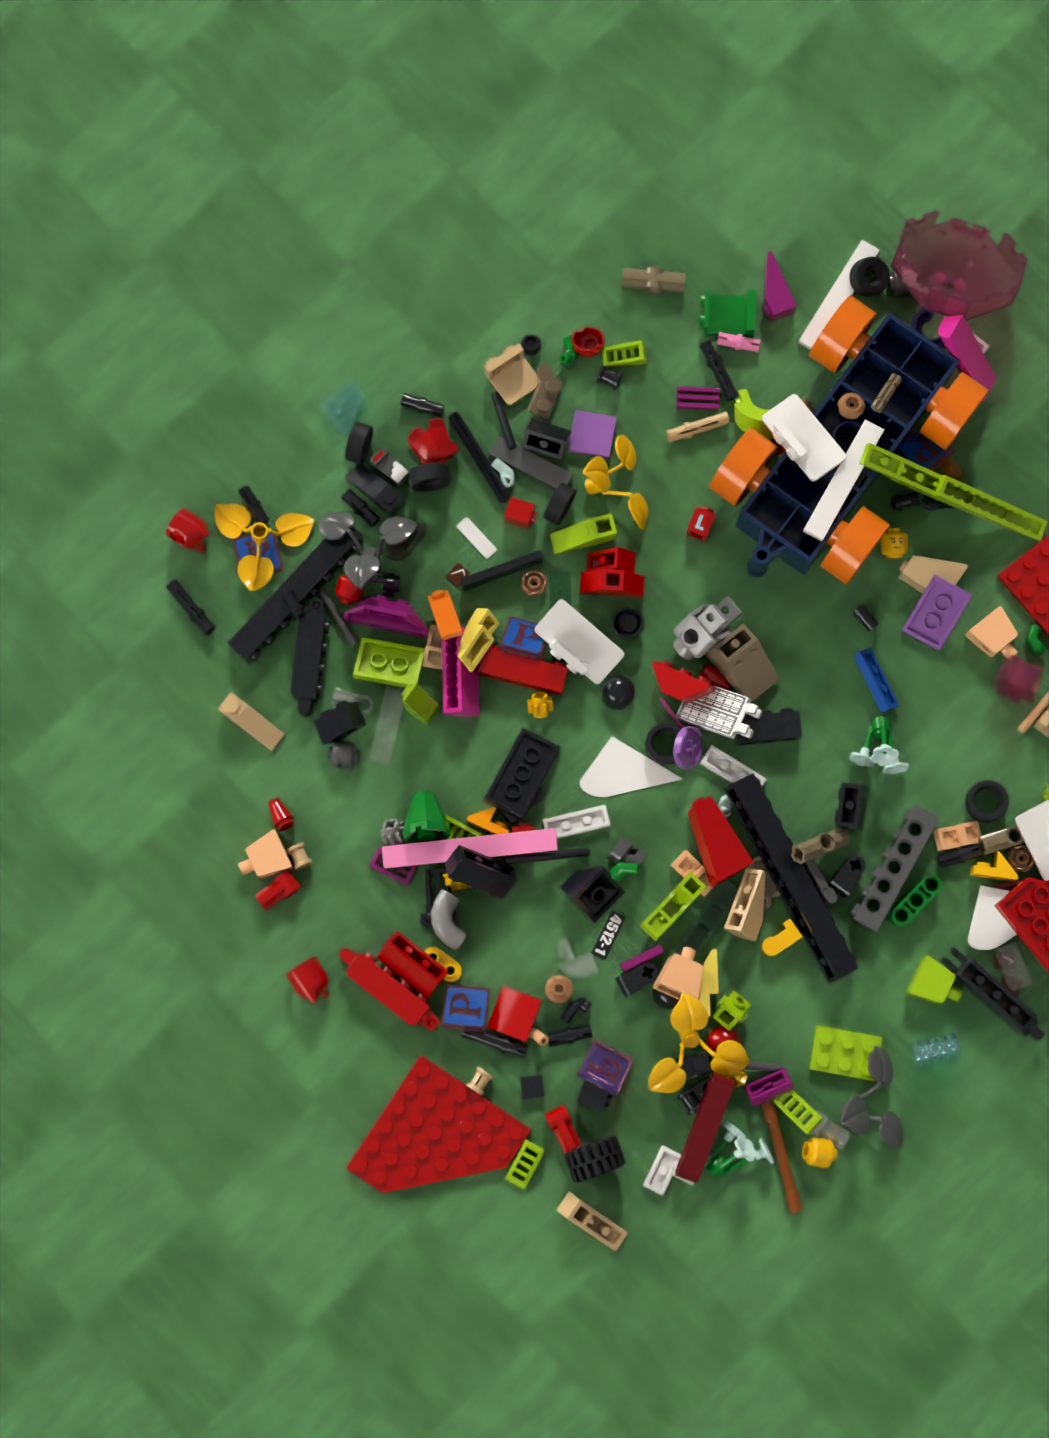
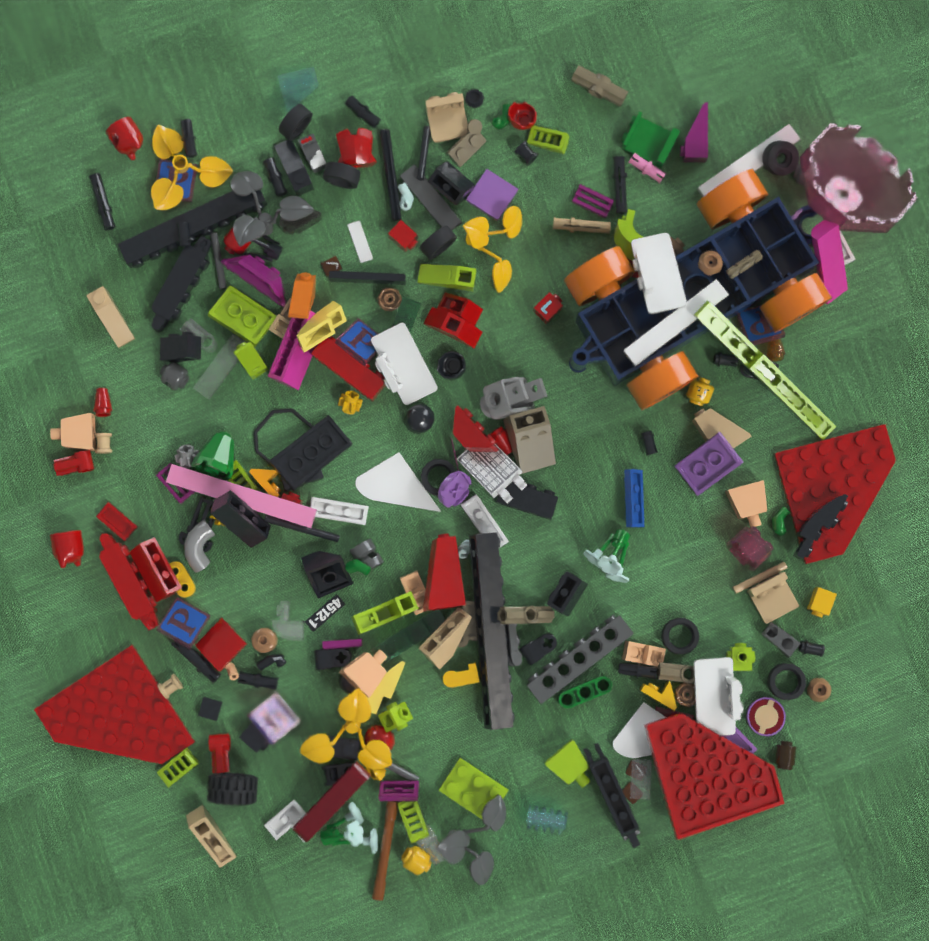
camera: 20 degrees right, 5 degrees up
none -> red tile [96,502,138,541]
none -> black piece [253,408,313,467]

